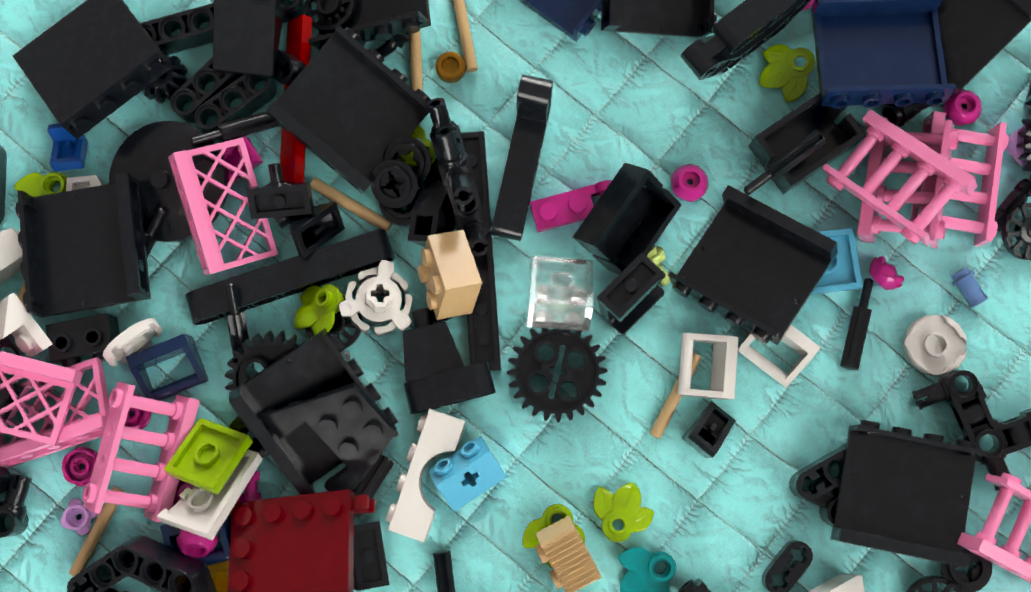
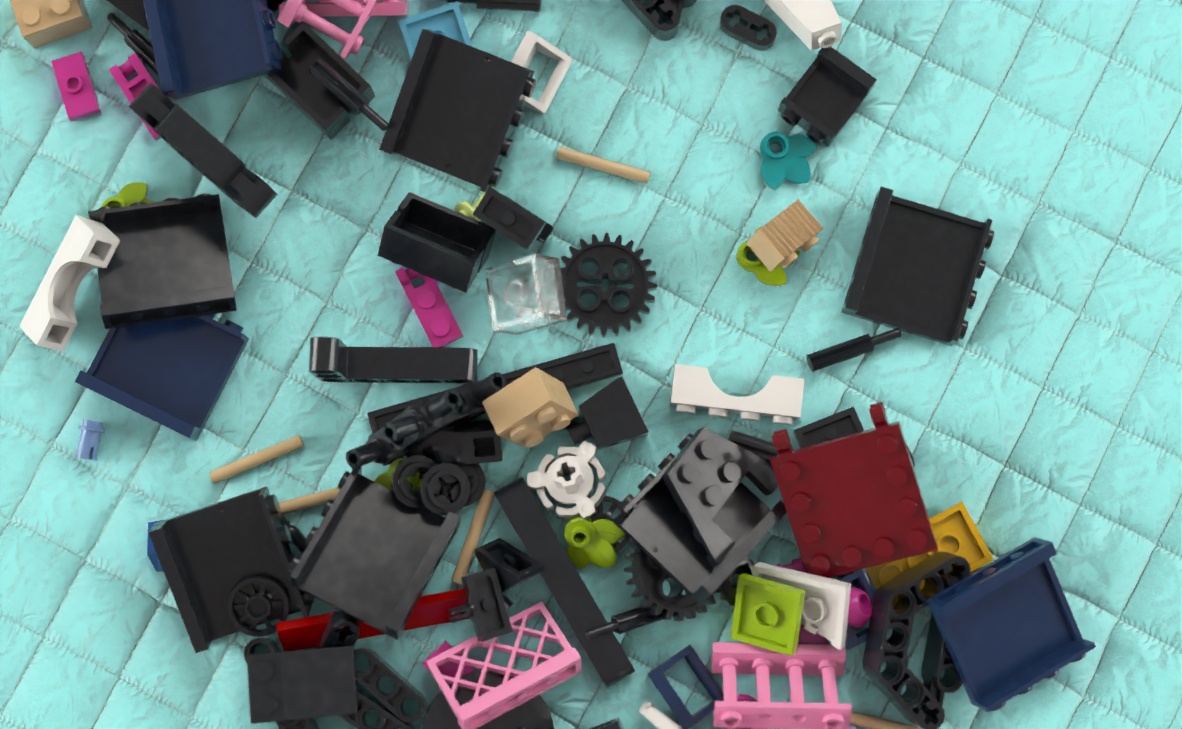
camera: 100 degrees left, 0 degrees up
black axle [190,111,280,146] -> none
black beam [404,362,496,414] -> none
medium azure brick [428,436,507,512] -> none
pearl gold tile [436,52,466,83] -> none
lime plate [593,482,654,542] -> none
dark pink plate [671,164,708,202] -> none
white tile [677,333,739,400] -> none
black slope [682,401,736,458] -> none
lime plate [759,44,815,103] -> none

